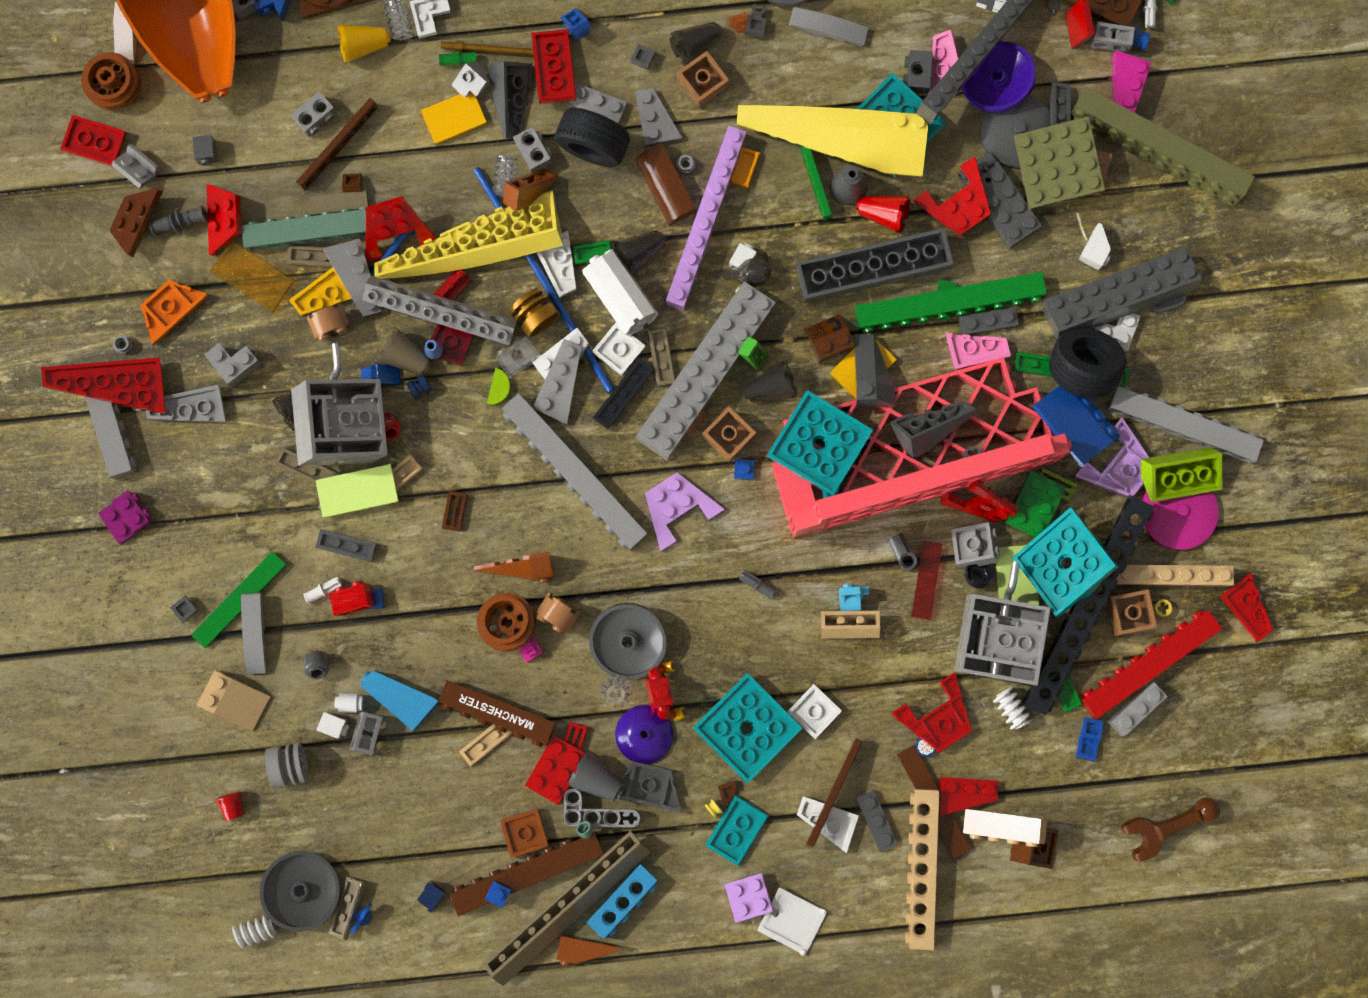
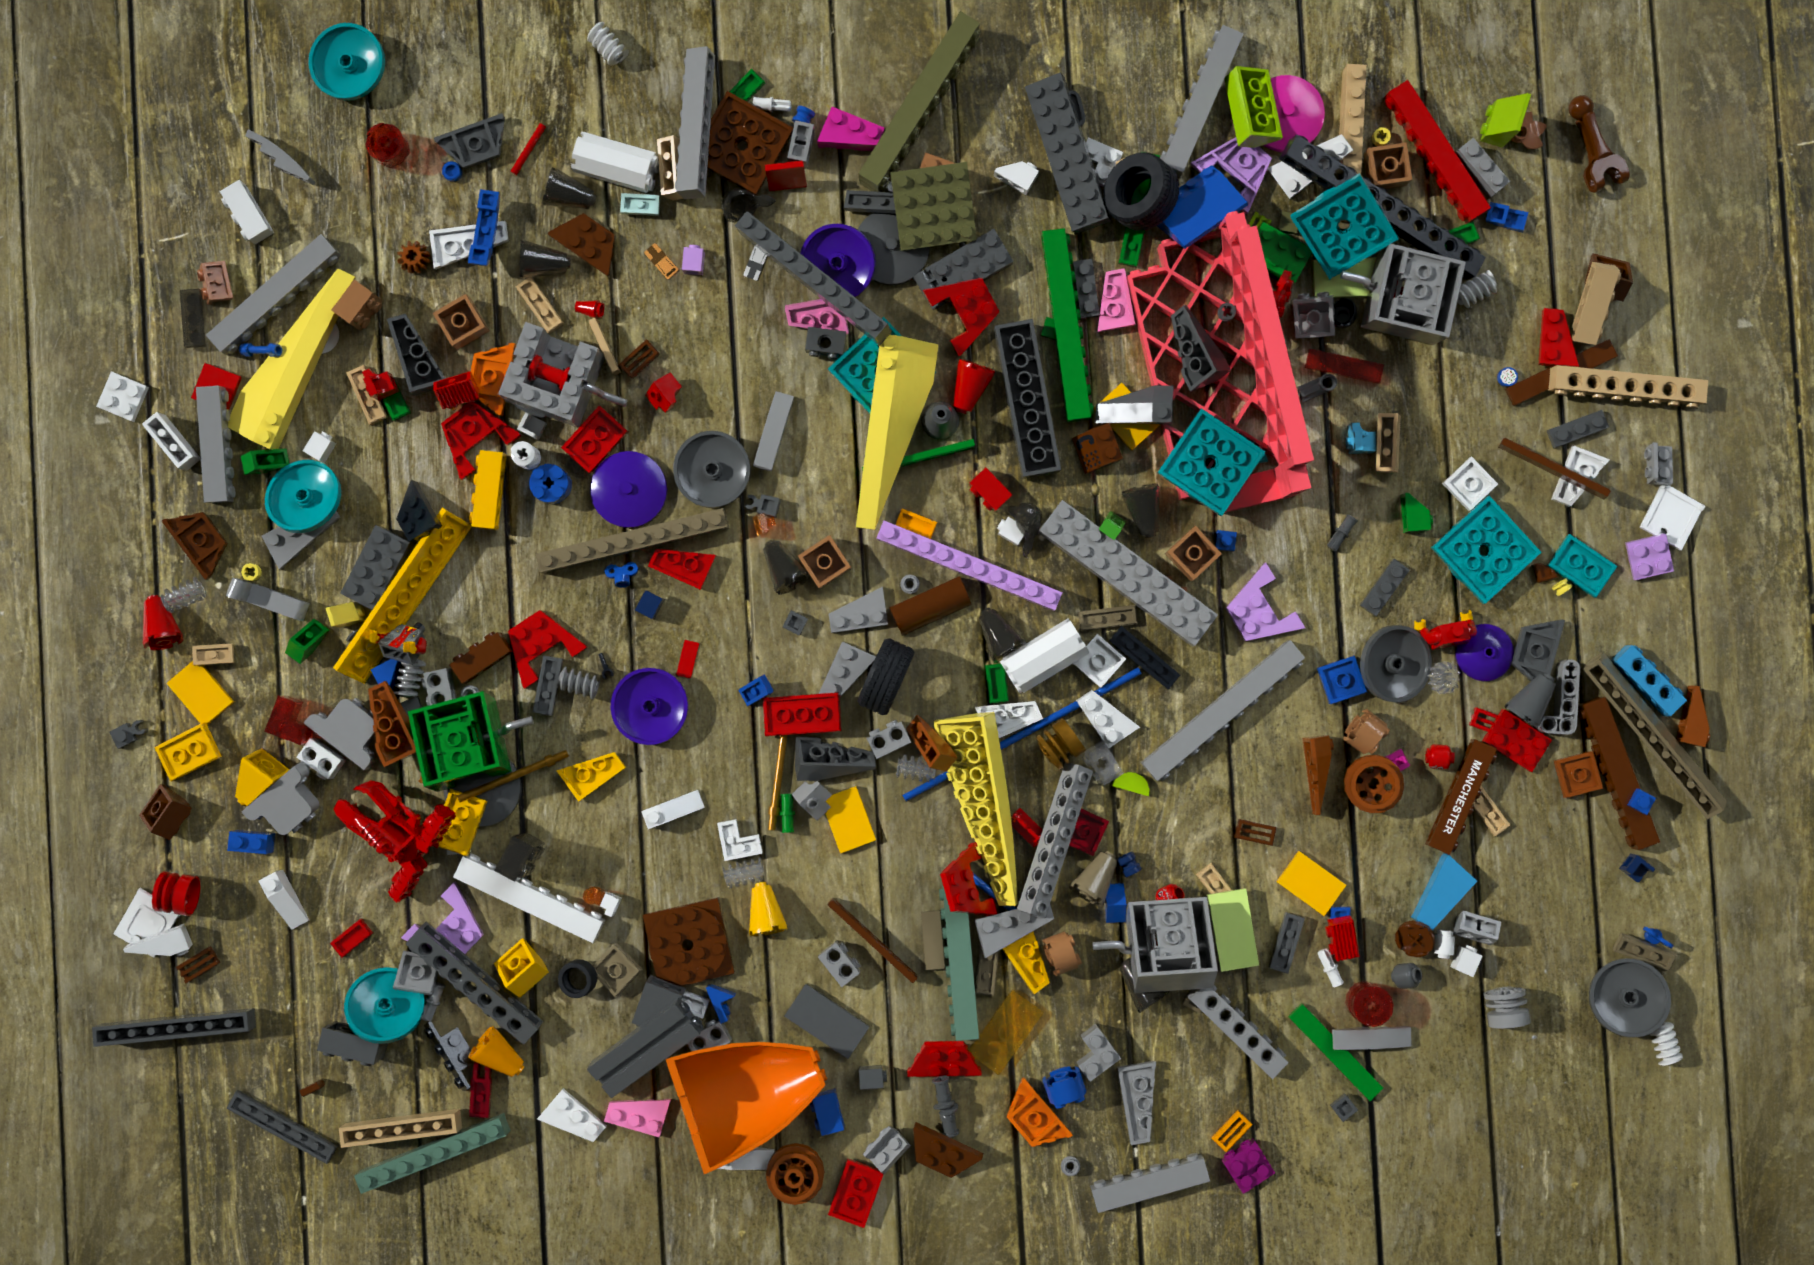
camera: 85 degrees left, 5 degrees up
red wing [41,357,166,415] -> none
tan slope [197,670,271,731] -> none
red piece [215,791,244,821] -> none
reddish brown tile [342,173,363,192] -> none
medium blue cone [424,340,443,359] -> none
light grey wing [533,339,581,424] -> none
sand green hinge [576,821,594,839] -> none
red wing [891,673,972,753] -> none
red wing [1219,573,1273,642] -> none
none -> dark grey tile [784,983,870,1059]
none -> blue brick [810,1089,845,1136]
none -> red brick [969,467,1012,512]
none -> blue brick [1042,1066,1087,1109]
none -> light grey brick [1186,985,1289,1079]
none -> light orange tile [1211,1110,1253,1152]
none -> white wing [1267,134,1353,199]
none -> yellow tile [1276,851,1346,916]
none -> blue plate [1317,656,1367,704]
none -> clear red wheel [1345,981,1394,1027]
none -> dark grey plate [1359,559,1410,616]
none -> reddish brown tile [1395,920,1435,957]
none -> green slope [1400,493,1433,533]
none -> red head [1425,744,1455,770]
none -> lime slope [1480,93,1531,148]
none -> nougat plate [1511,112,1546,149]
none -> light grey bracket [1644,442,1673,486]

